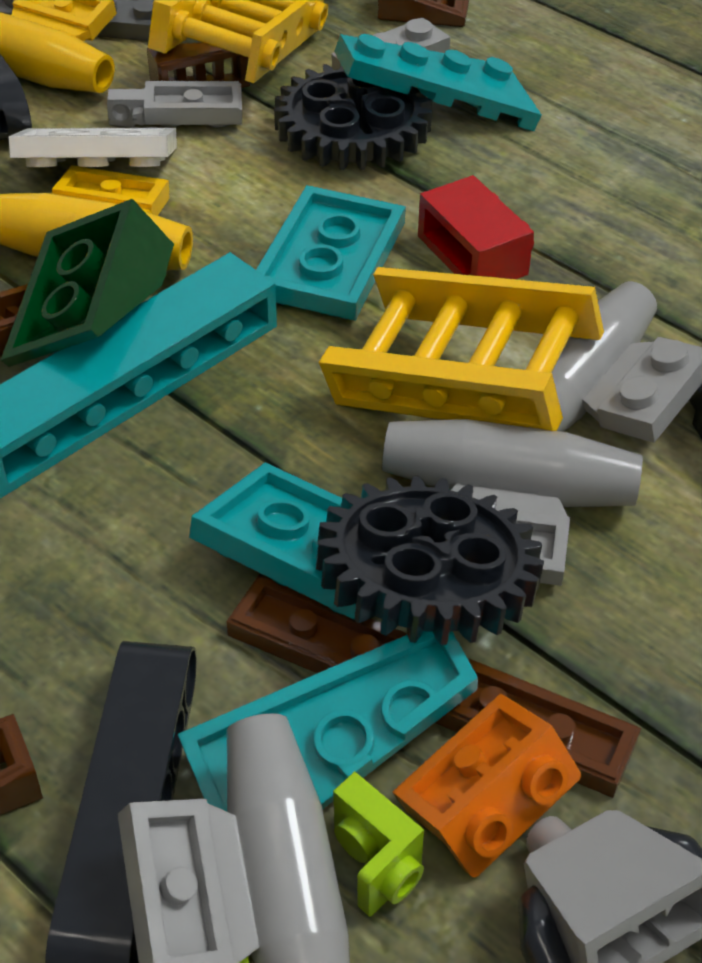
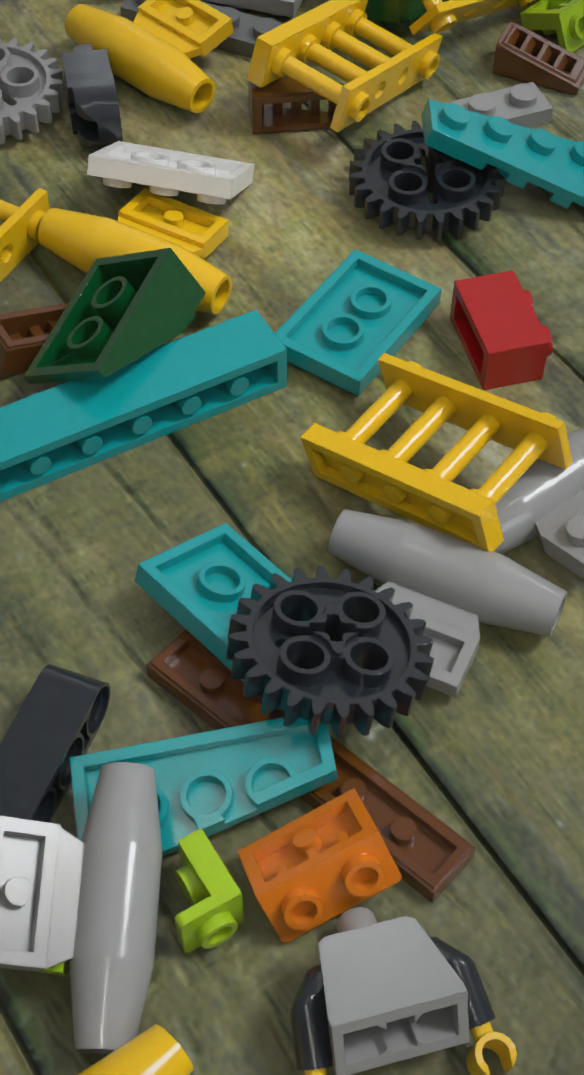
camera: 15 degrees right, 5 degrees up
light grey hinge [107,81,242,128] -> none

